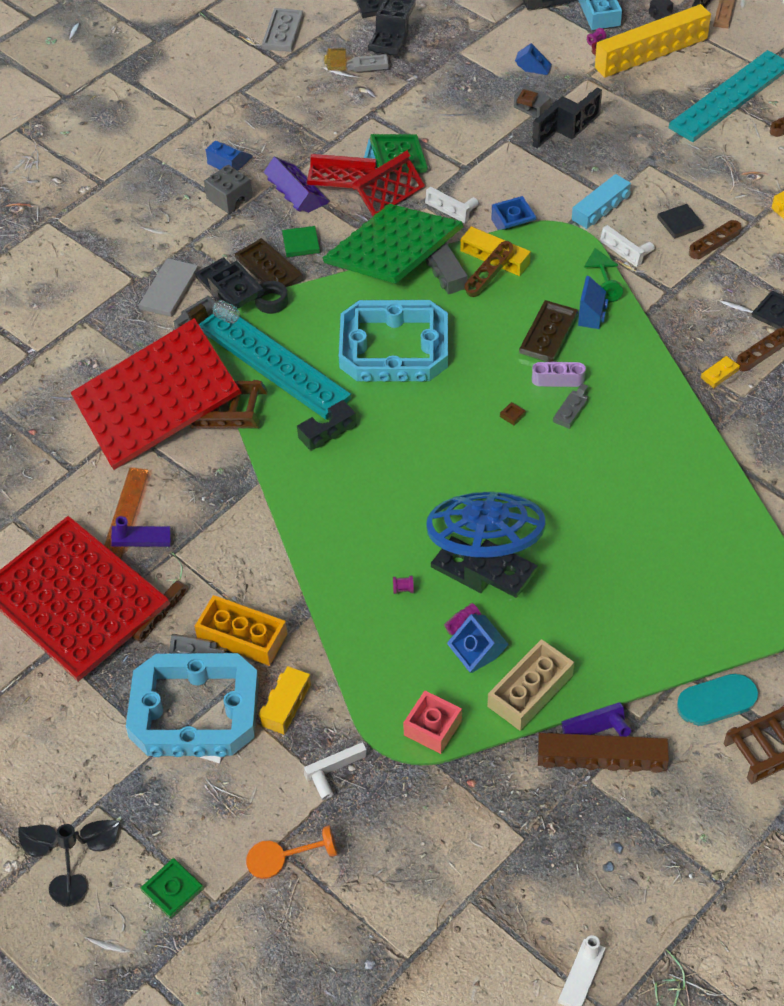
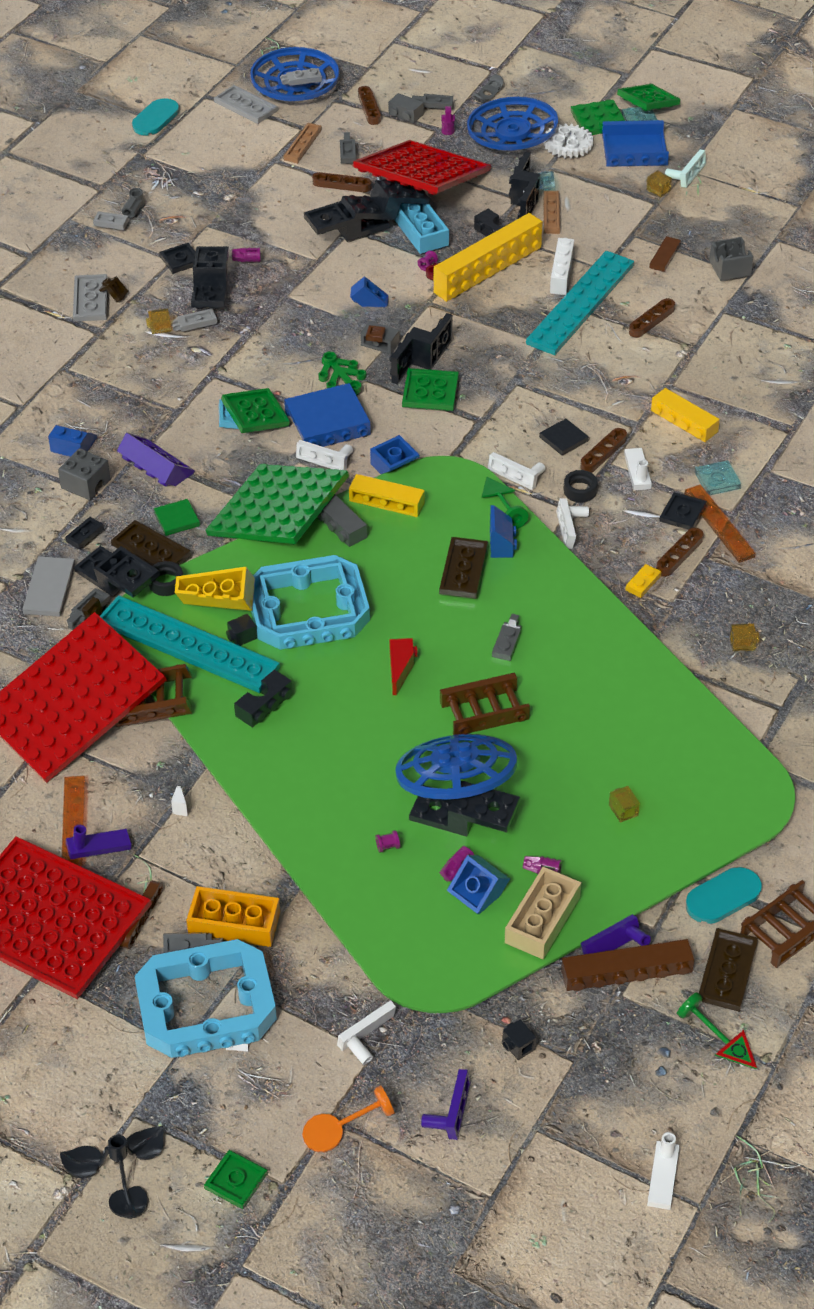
camera: 15 degrees left, 5 degrees down
clear brick [213,300,240,323] -> none
yellow brick [259,666,311,735] -> none
red fence [307,154,376,190] -> none
red fence [351,150,425,216] -> none
coral brick [403,691,462,754] -> none
reddish brown beam [464,241,514,297] -> none
reddish brown tile [500,402,526,426] -> none
lavender beam [532,362,586,387] -> none
medium azure brick [572,174,631,229] -> none
none -> black plate [65,517,104,550]
none -> dark brown bracket [99,276,128,303]
none -> white slope [171,786,188,816]
none -> yellow wedge [175,567,255,611]
none -> black brick [226,614,257,646]
none -> magenta hinge [232,247,261,262]
none -> blue panel [284,383,371,447]
none -> green plant [318,352,366,396]
none -> red slope [389,638,417,695]
none -> green plate [402,368,459,411]
none -> dark purple piece [421,1069,471,1140]
none -> reddish brown fence [440,672,530,735]
none -> black brick [502,1019,537,1060]
none -> magenta hinge [523,856,562,874]
none -> white brick [550,238,574,295]
none -> white piece [556,498,589,549]
none -> black tyre [563,470,598,503]
none -> clear yellow brick [609,786,640,823]
none -> white piece [624,448,652,490]
none -> green piece [677,992,757,1069]
none -> dark brown plate [699,928,758,1012]

